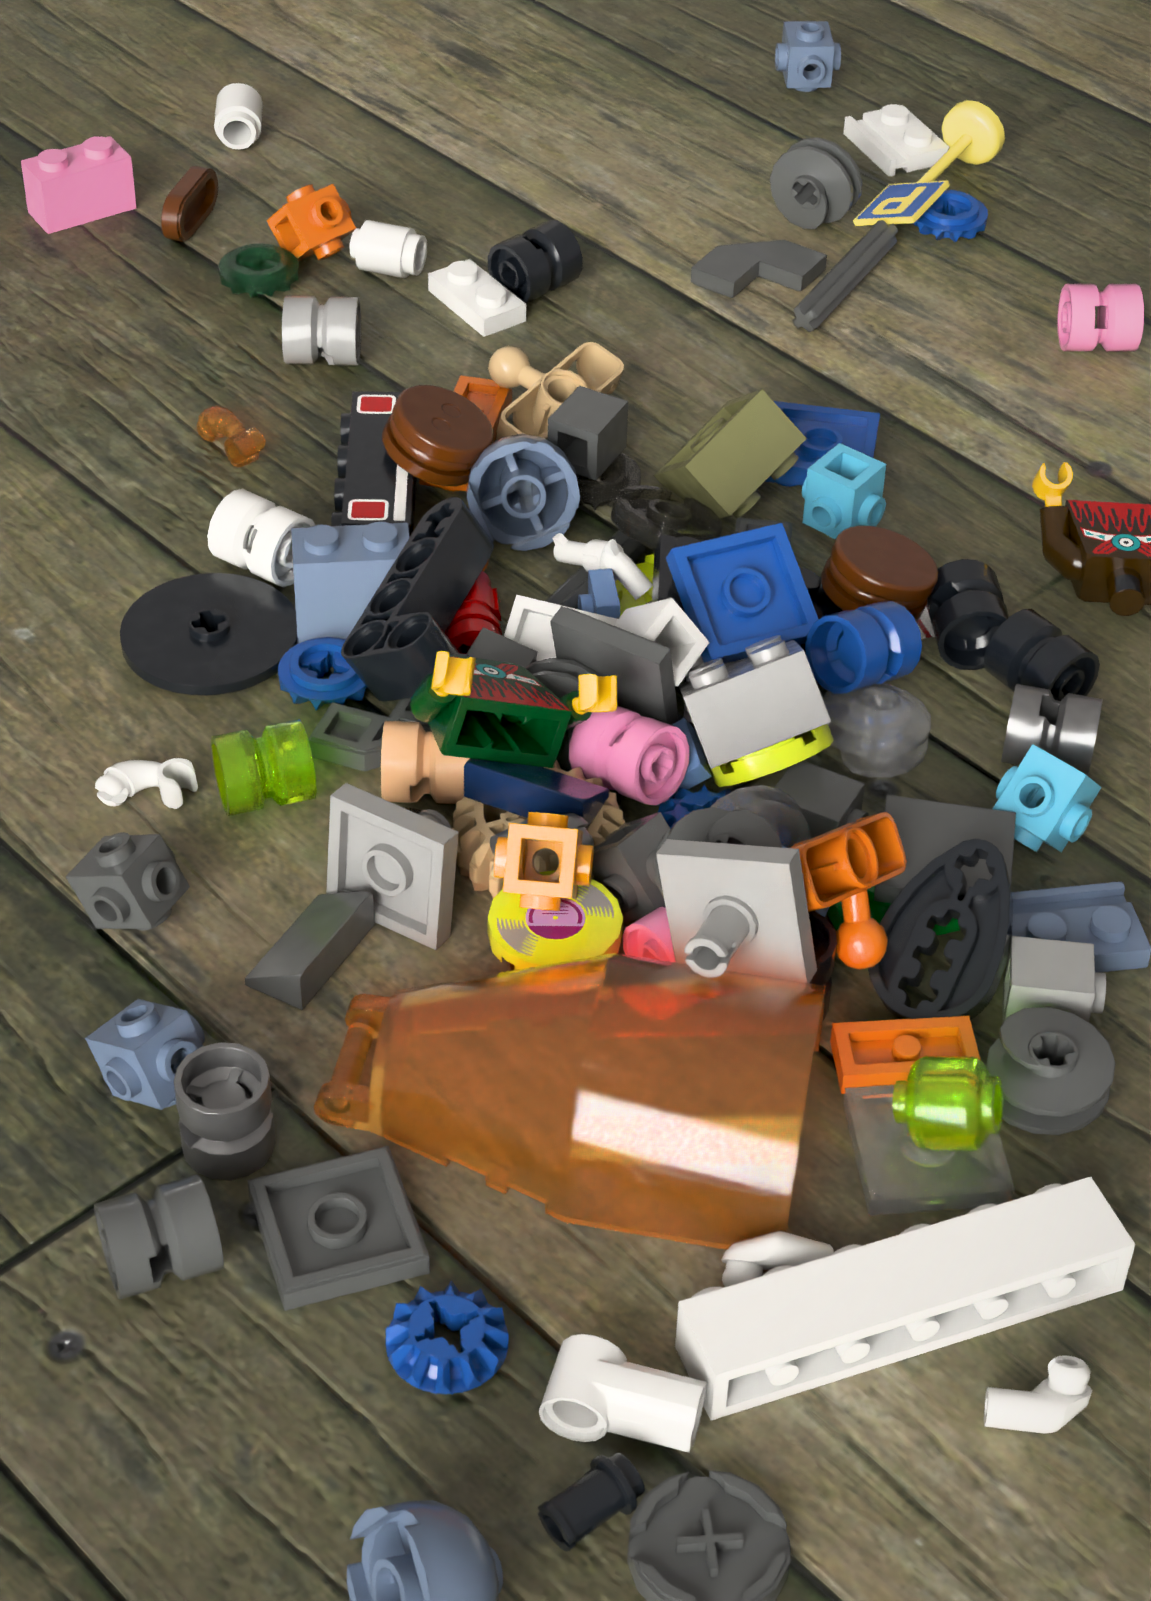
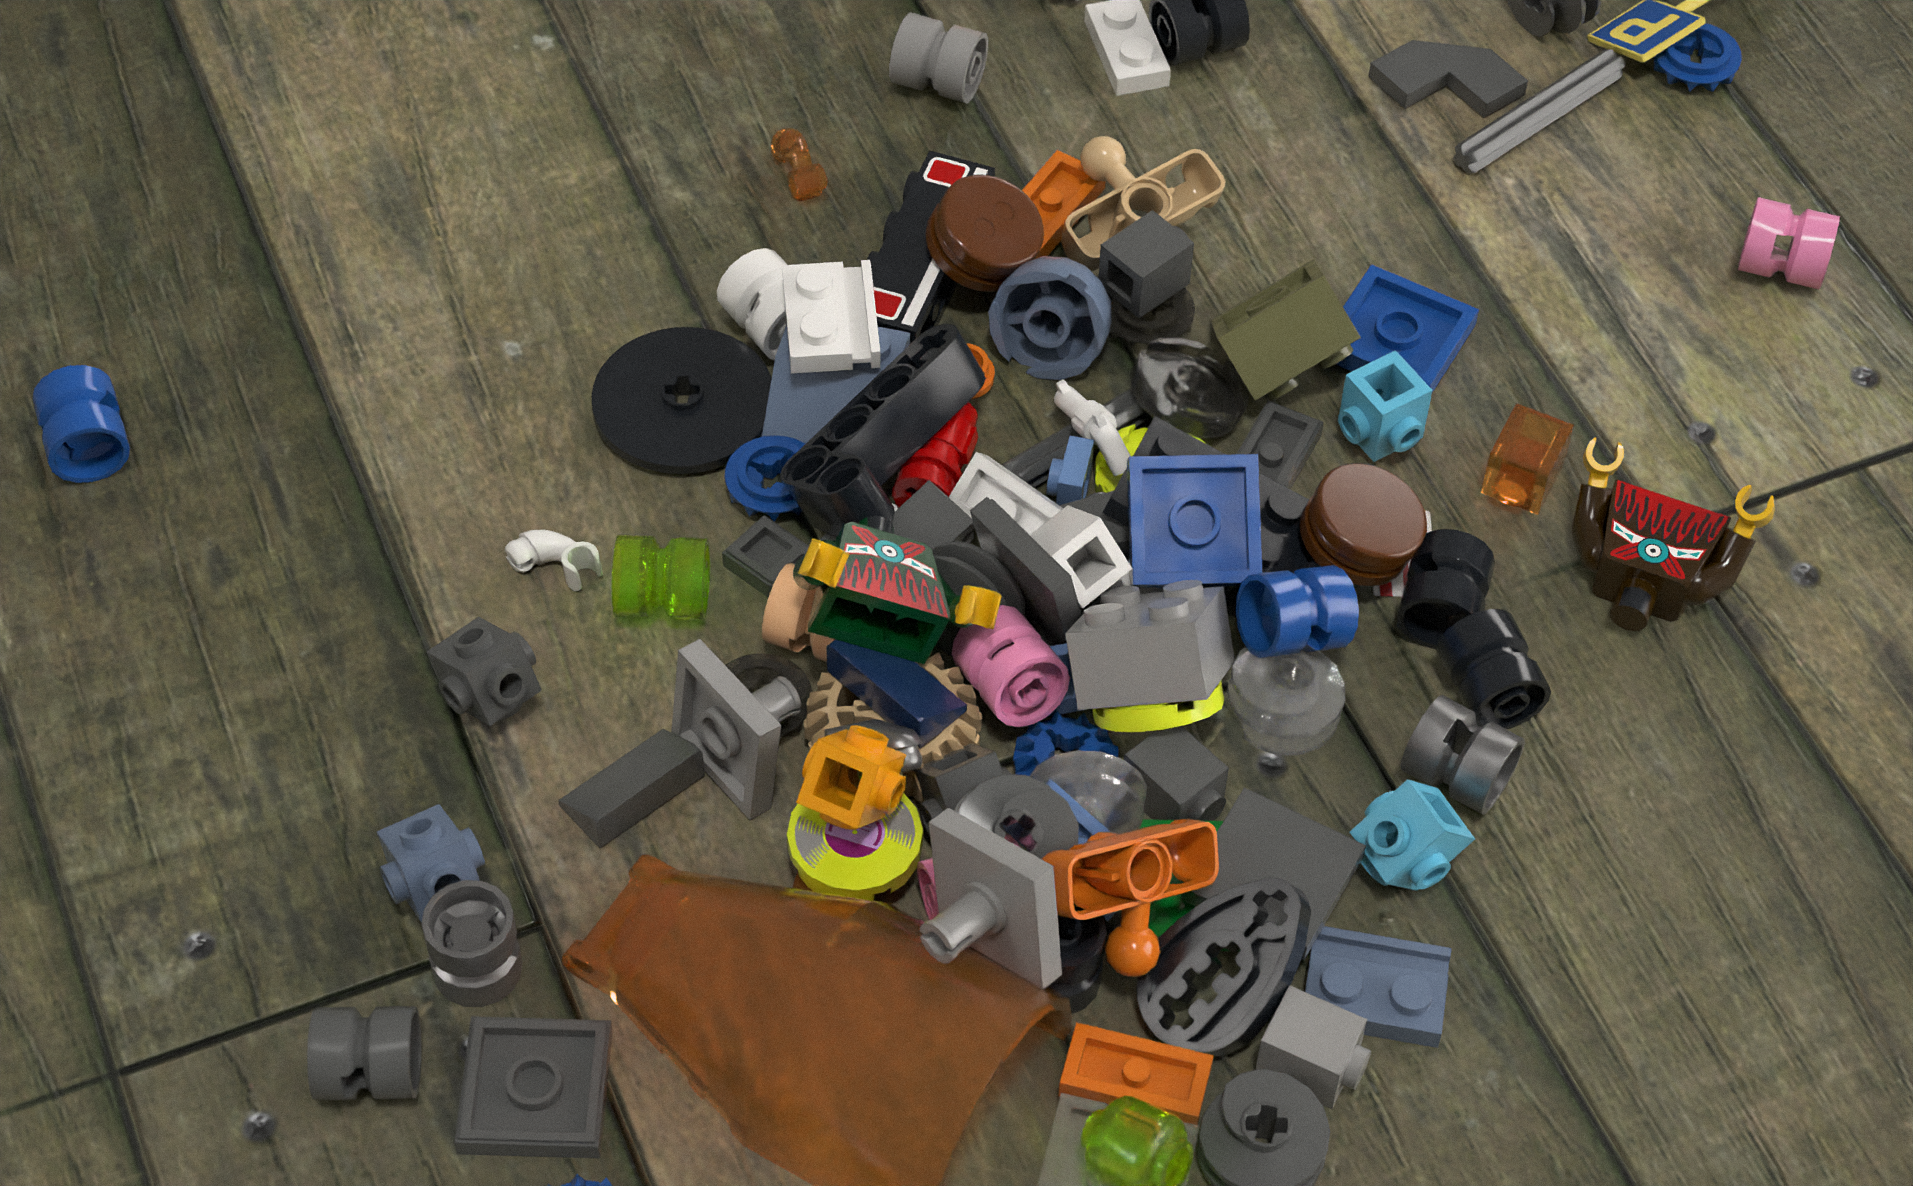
camera: 20 degrees right, 10 degrees up
none -> white plate [782,260,880,374]
none -> clear orange brick [1481,403,1574,515]

